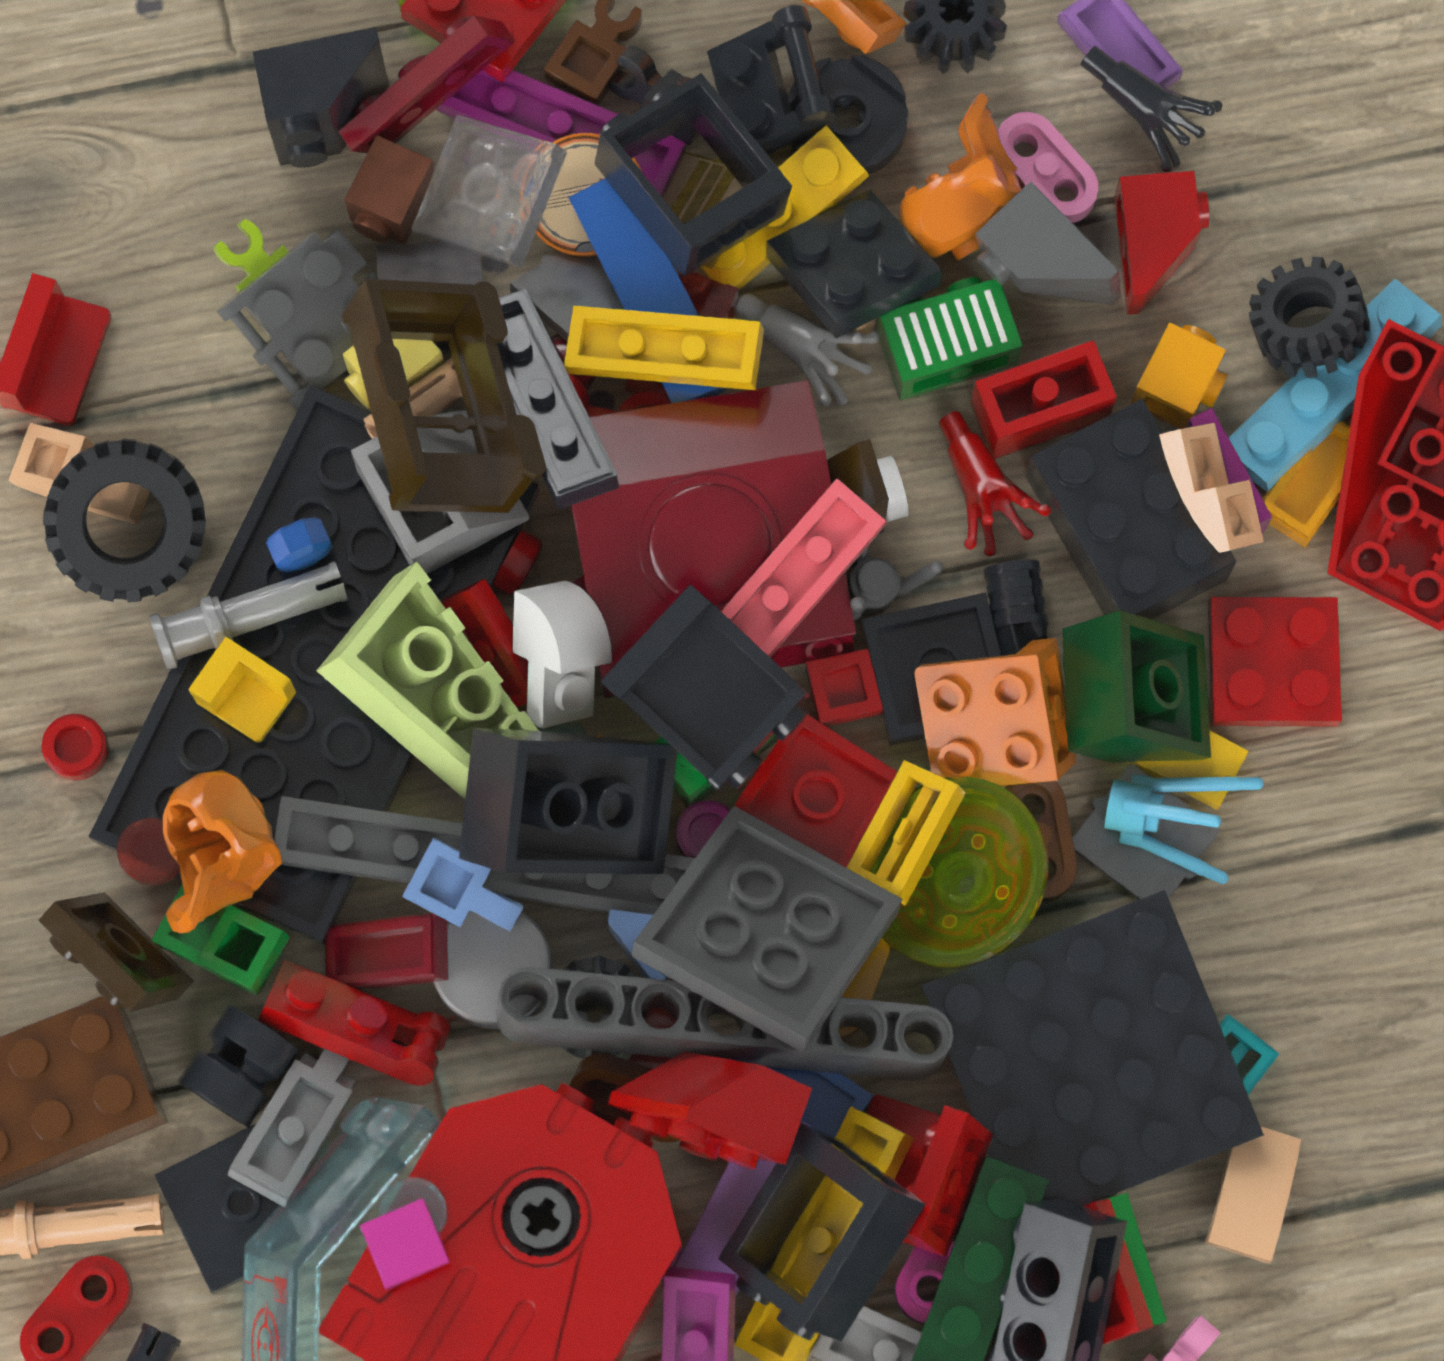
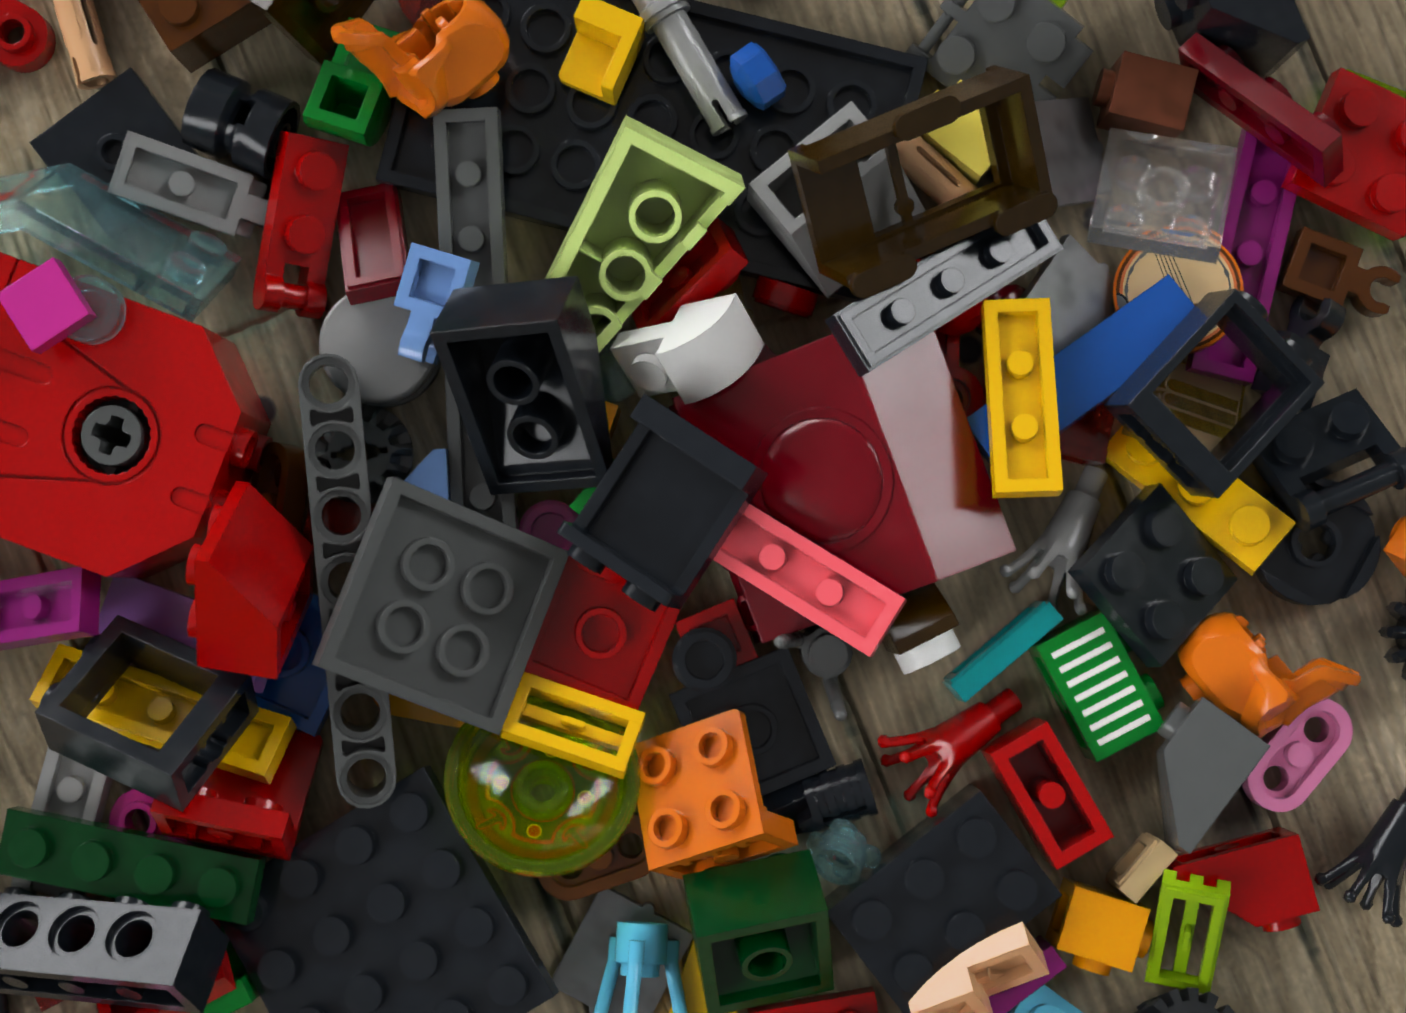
camera: 80 degrees right, 10 degrees up
none -> black tile [672,627,737,693]
none -> clear light blue plate [806,818,882,885]
none -> teal tile [942,601,1064,702]
none -> tan tile [1105,832,1178,904]
none -> lime tile [1144,869,1231,994]

